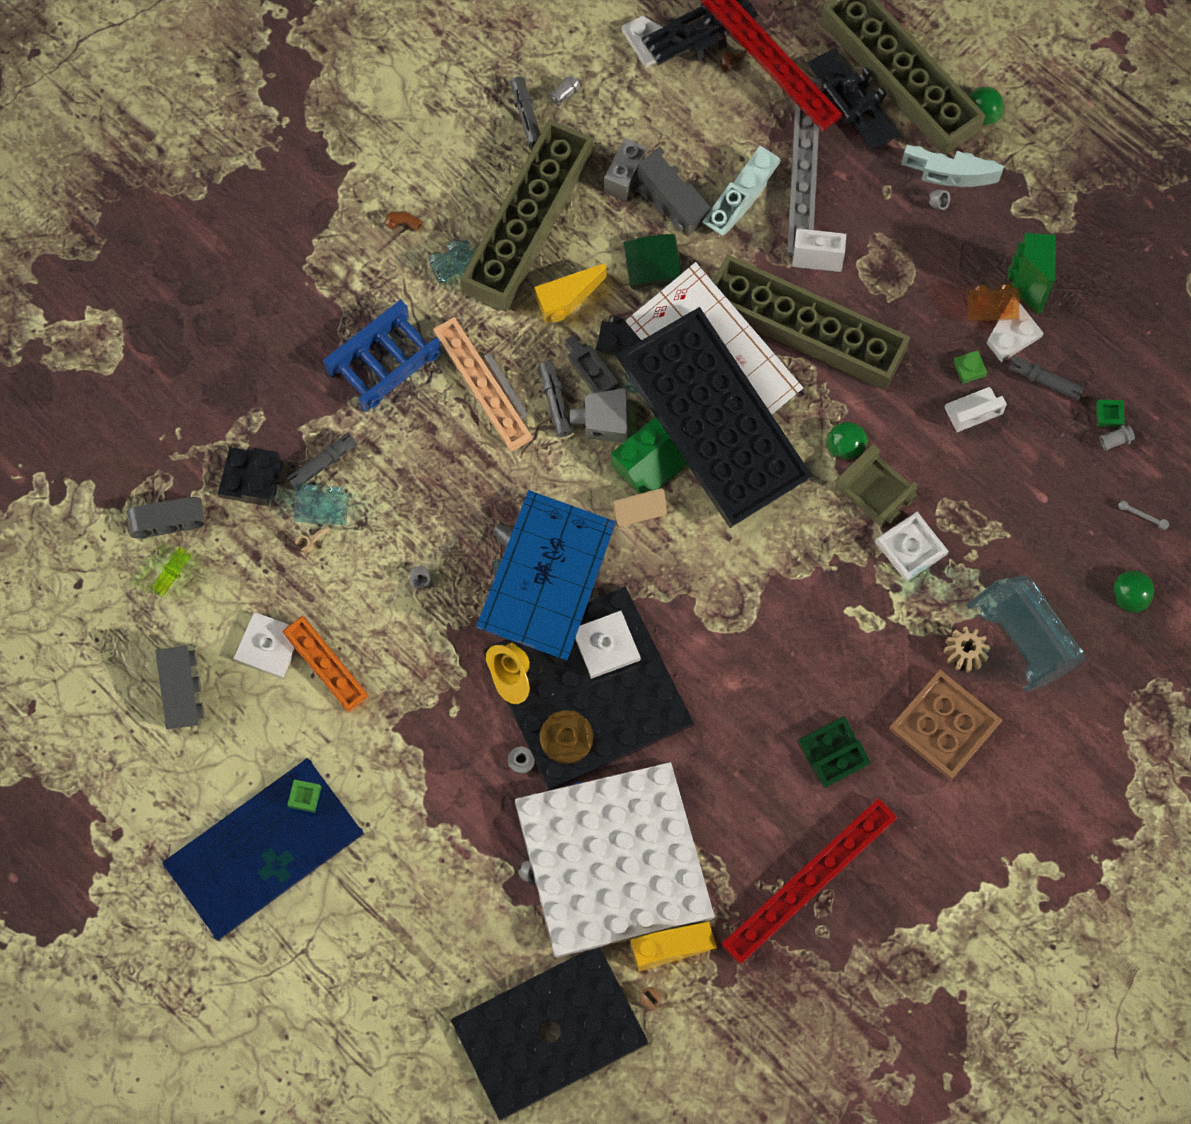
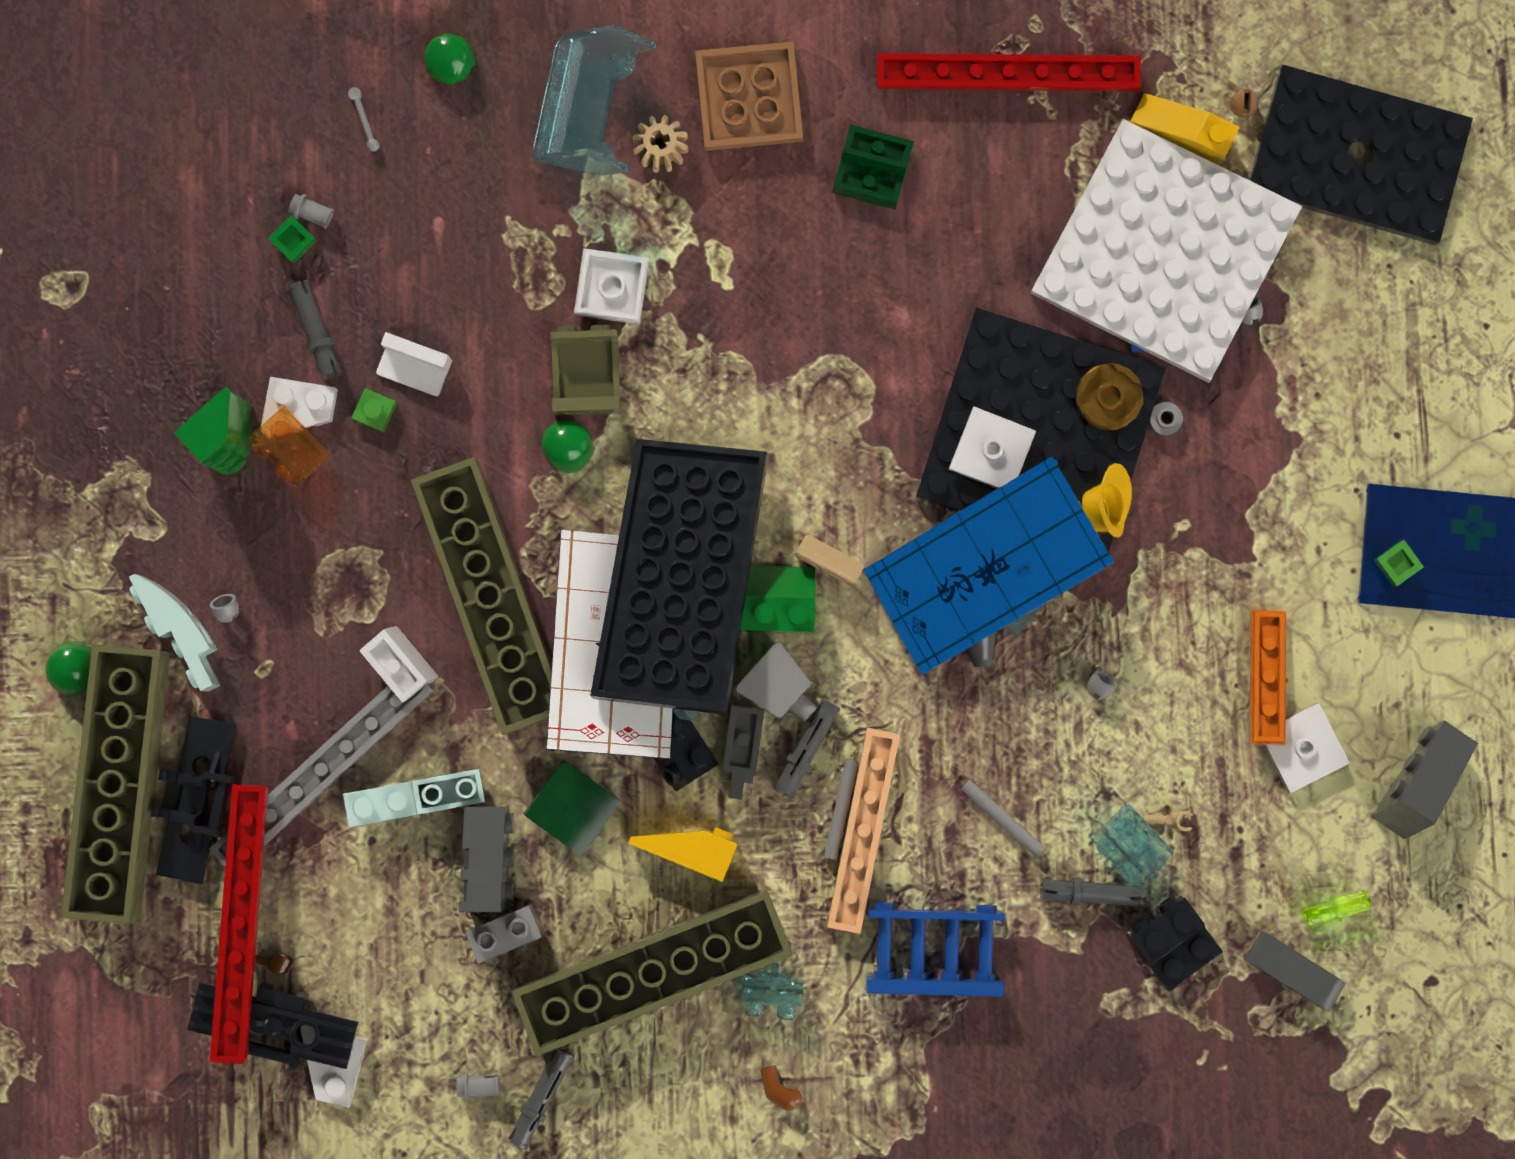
camera: 140 degrees left, 15 degrees up
none -> light grey bar [961,779,1045,857]

